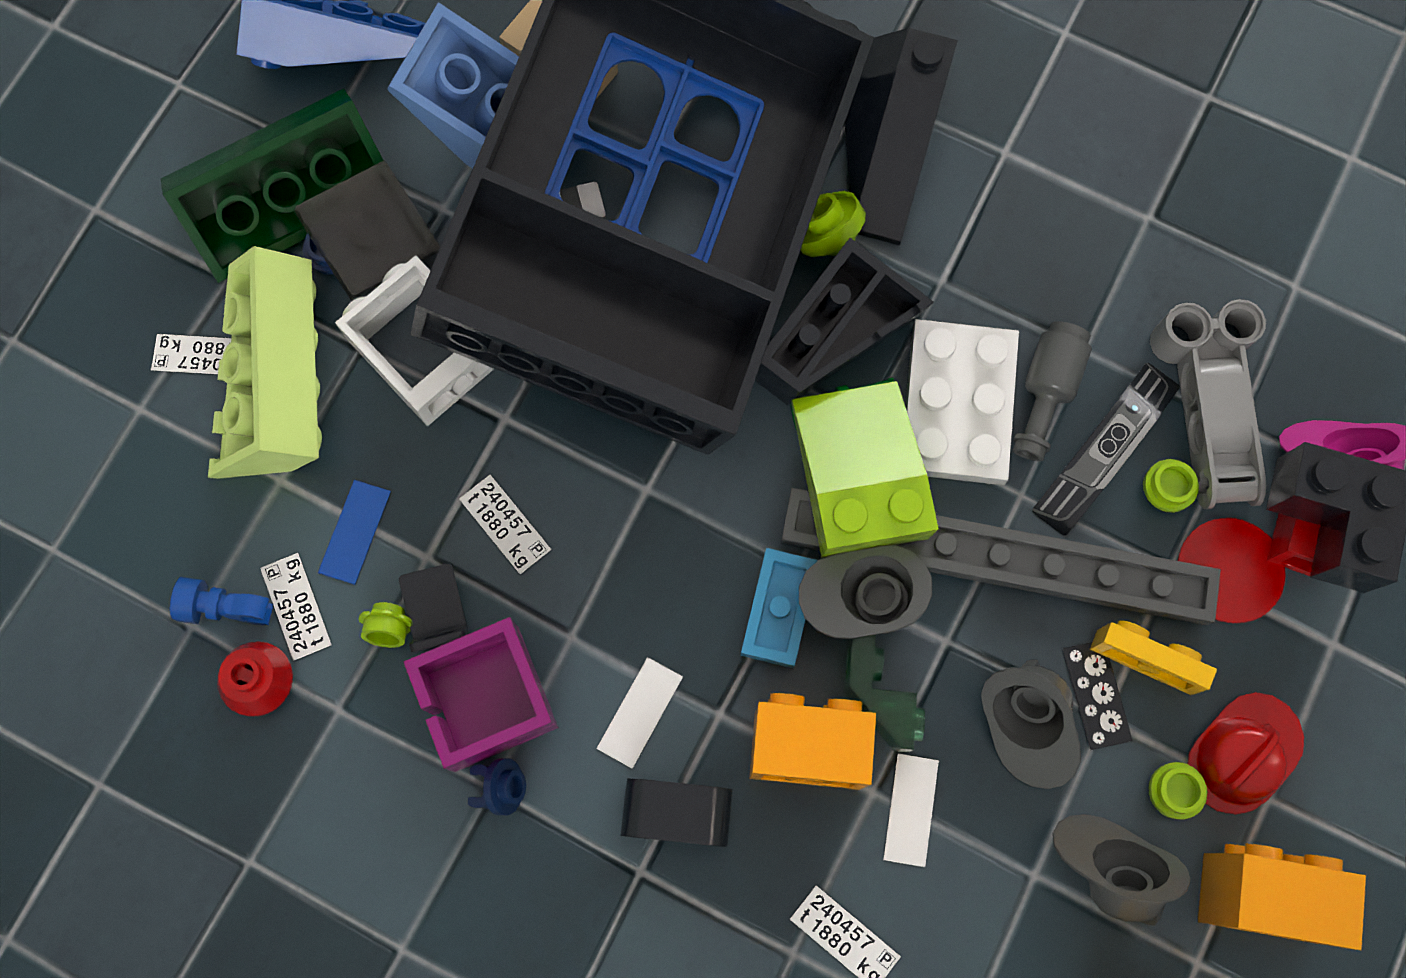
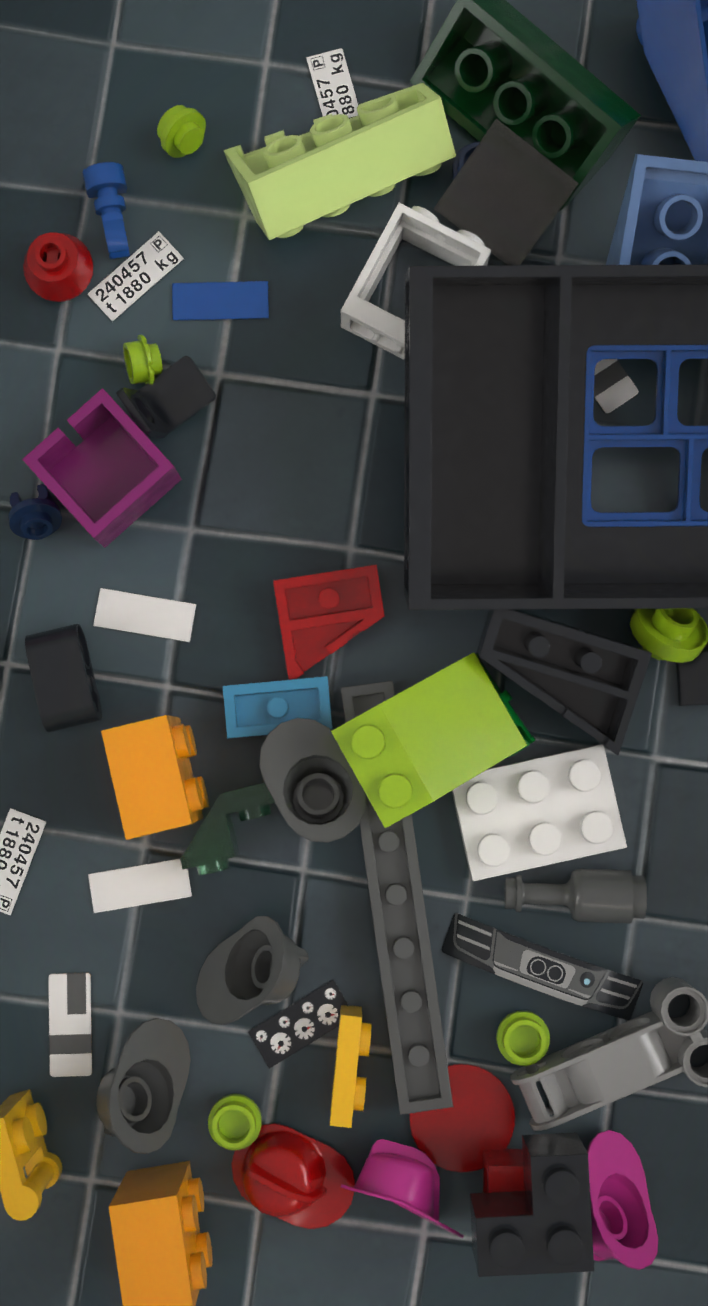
camera: 65 degrees right, 10 degrees up
white sticker [459,475,552,574] -> none
none -> white sticker [48,973,92,1077]
none -> lime plate [157,105,206,158]
none -> red wing [273,564,385,680]
none -> dark pink piece [341,1139,464,1239]

